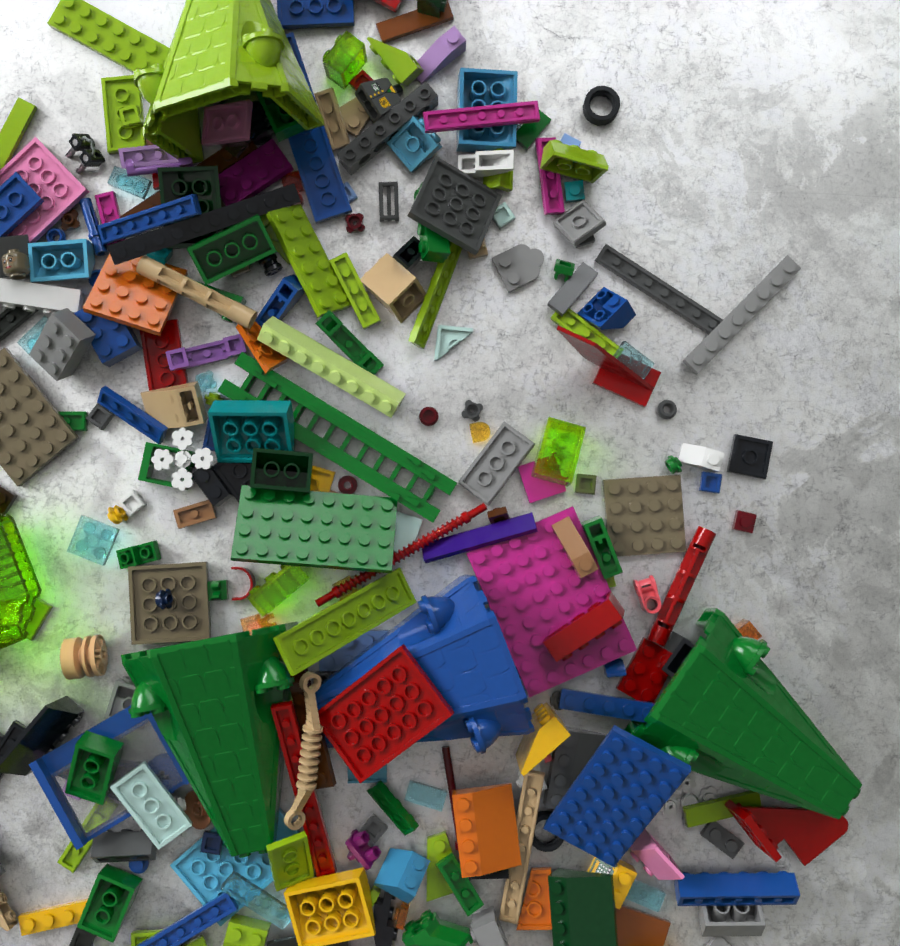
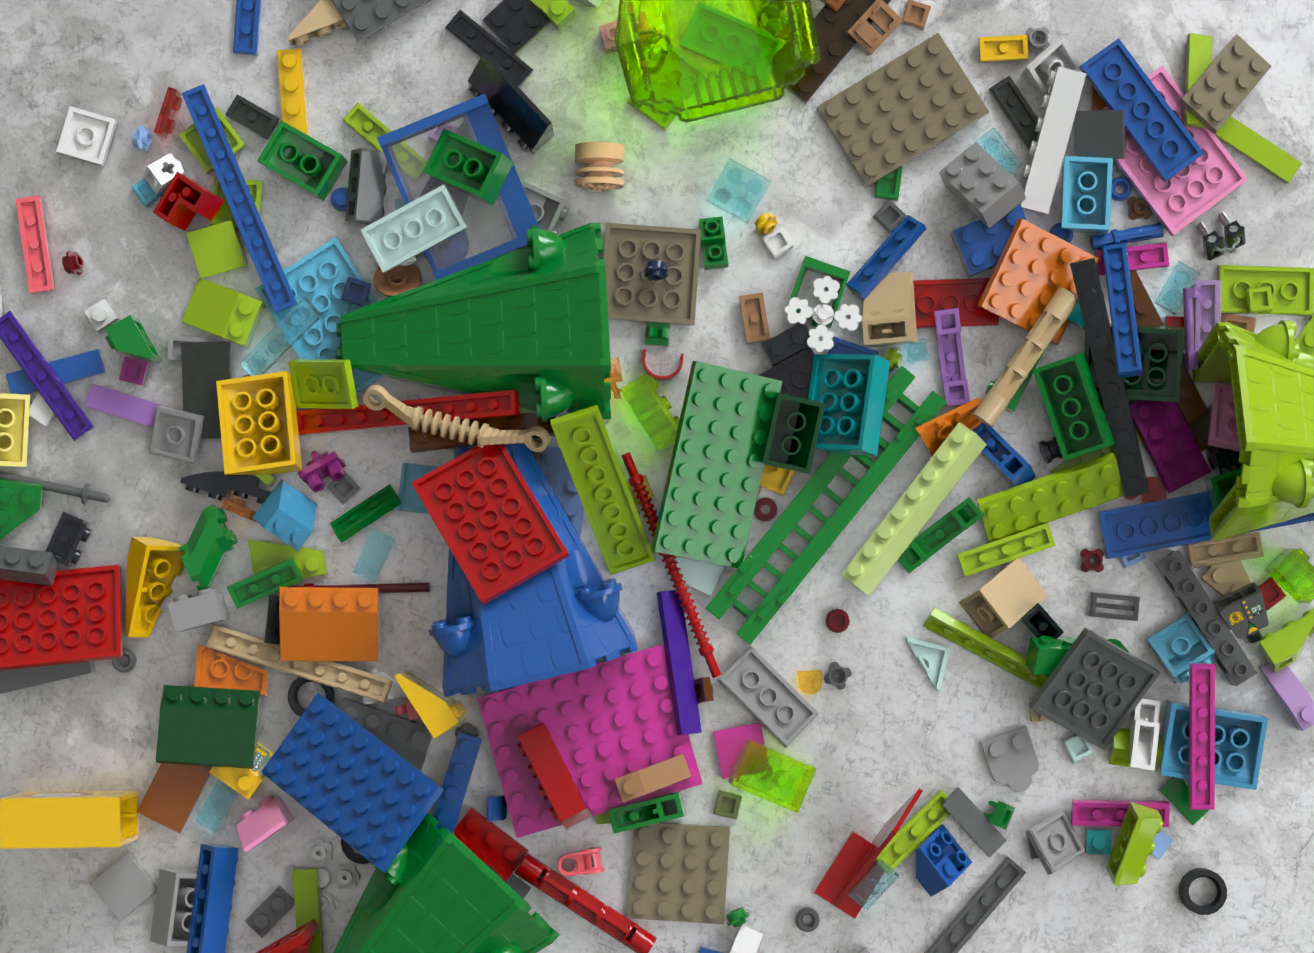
camera: 105 degrees right, 0 degrees up
dark tan head [1,249,30,280] -> none

